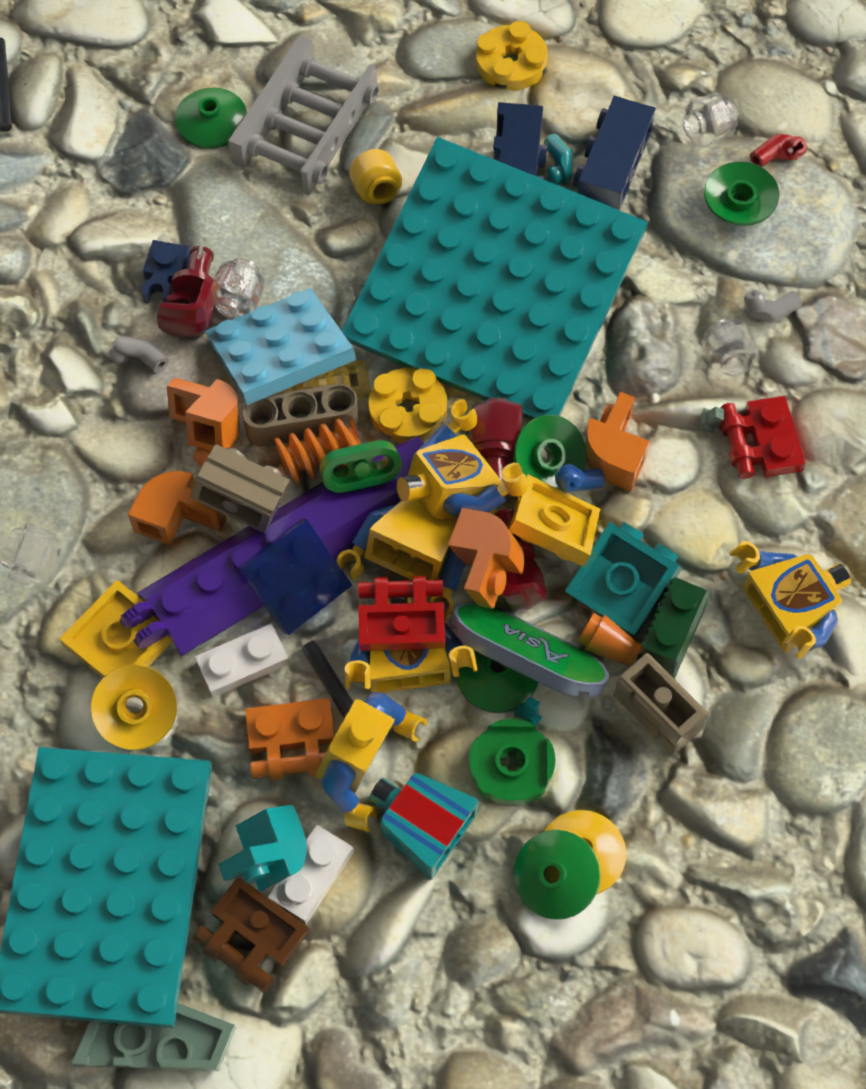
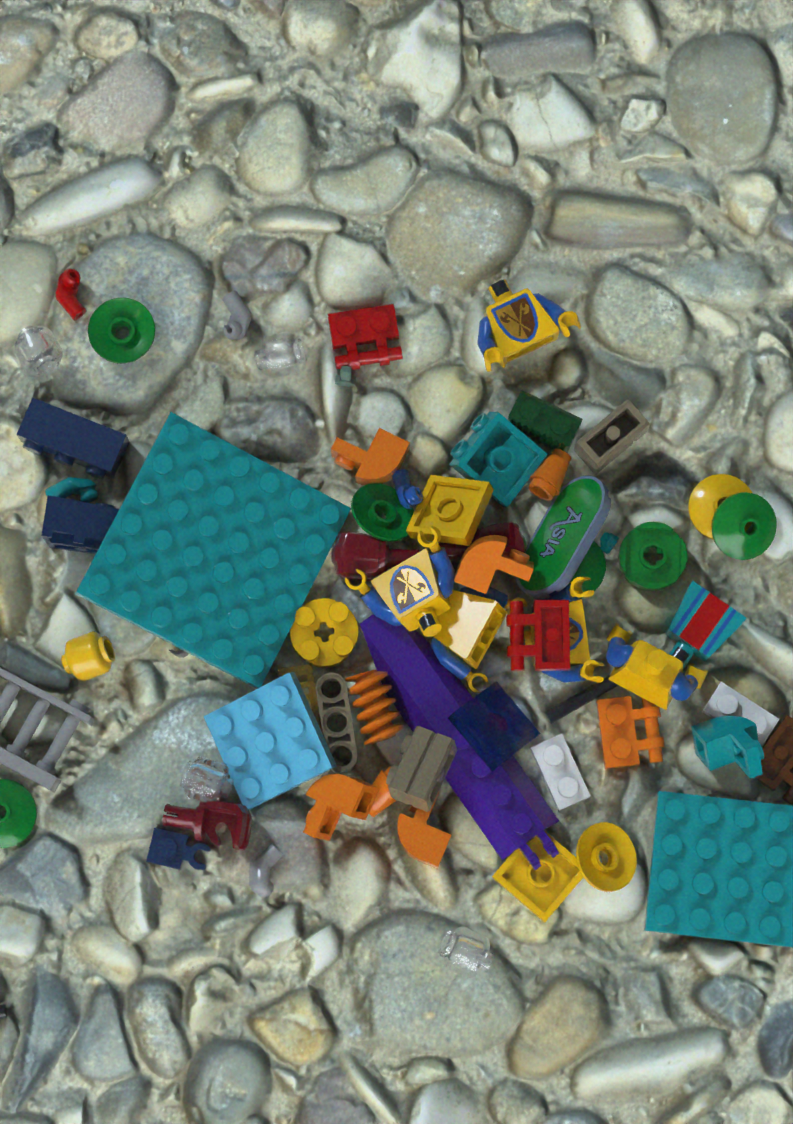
camera: 90 degrees left, 15 degrees up
green plate [319,440,402,493] -> none

